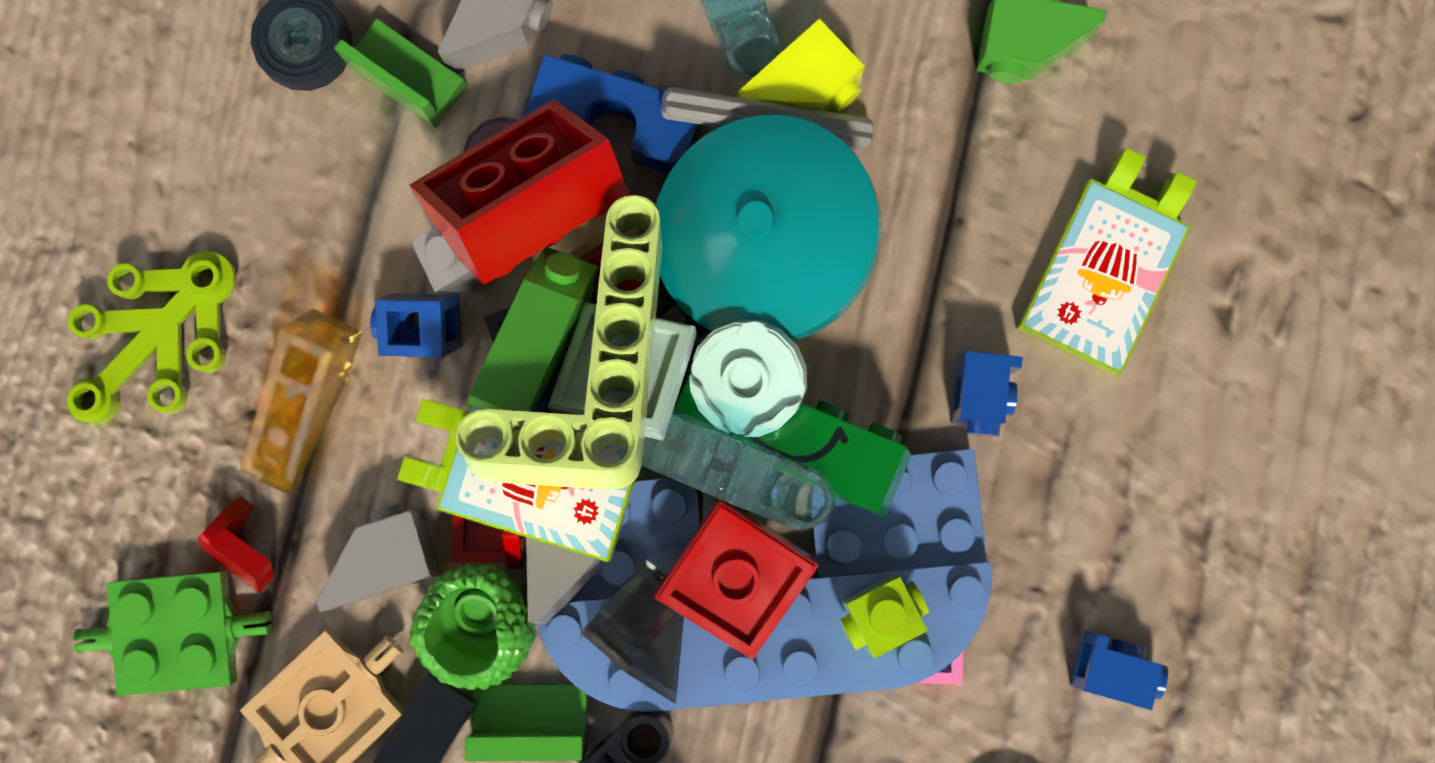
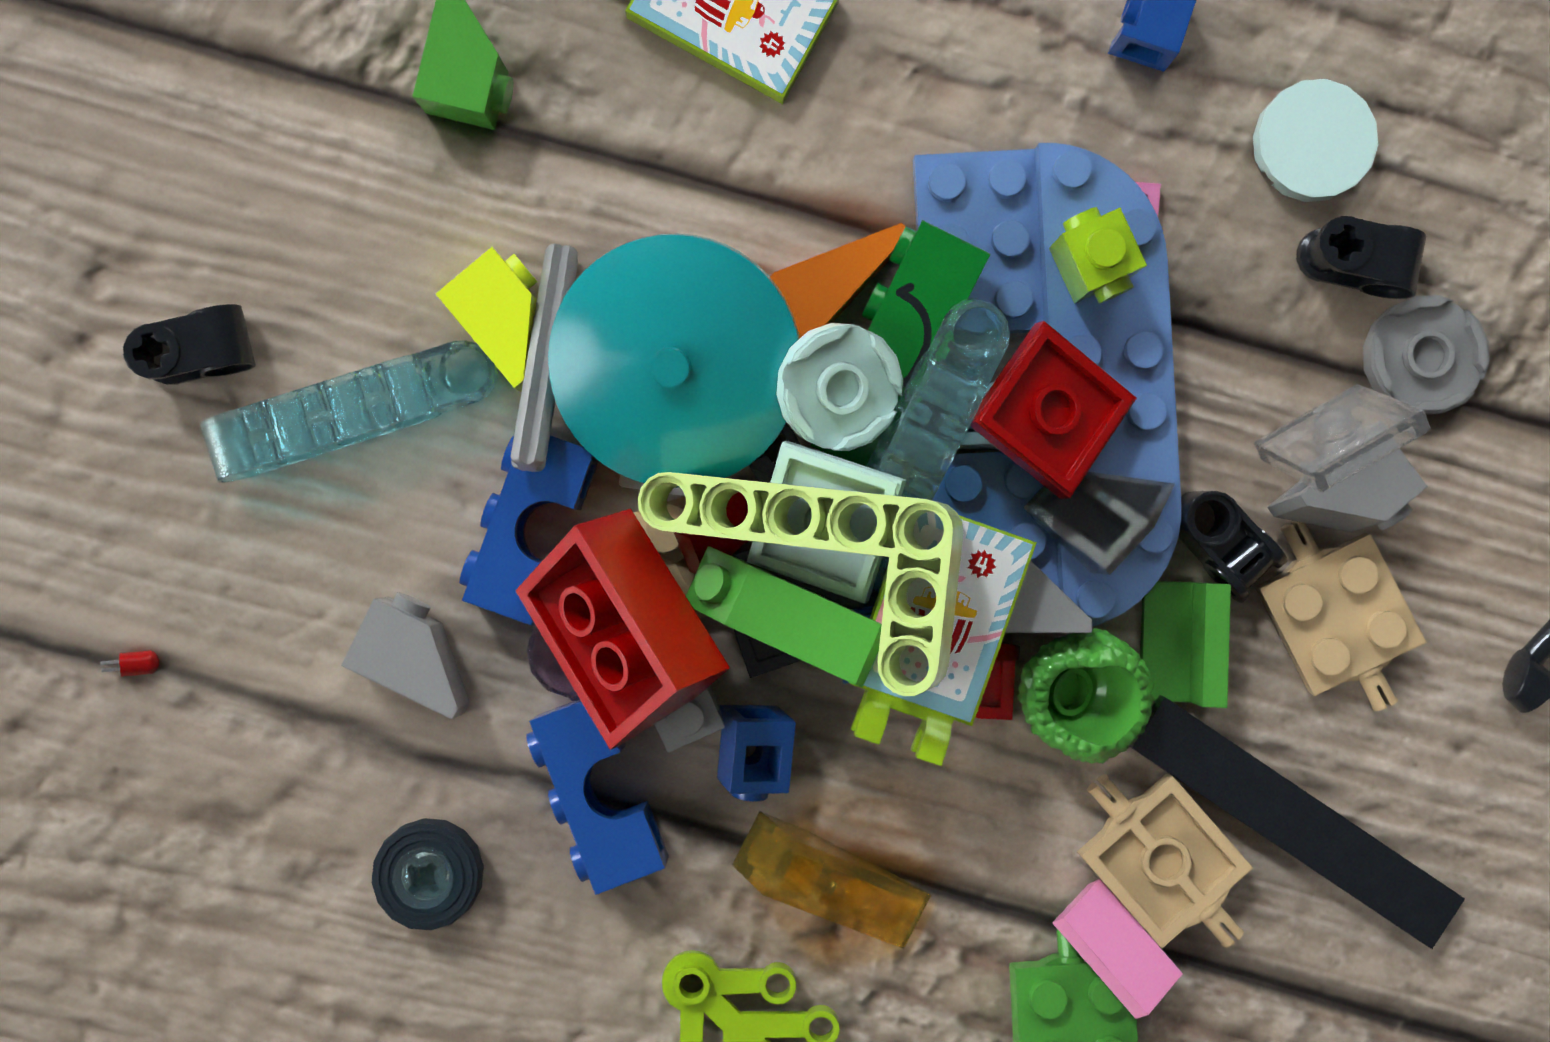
camera: 90 degrees left, 5 degrees up
red tile [198,496,275,594] -> none
light grey slope [316,504,441,612] -> none
bright green panel [334,19,467,129] -> none
blue brick [951,351,1023,437] -> none
none -> blue arch [526,699,669,895]
none -> orange slope [770,223,905,339]
none -> bright pink tile [1052,879,1183,1019]

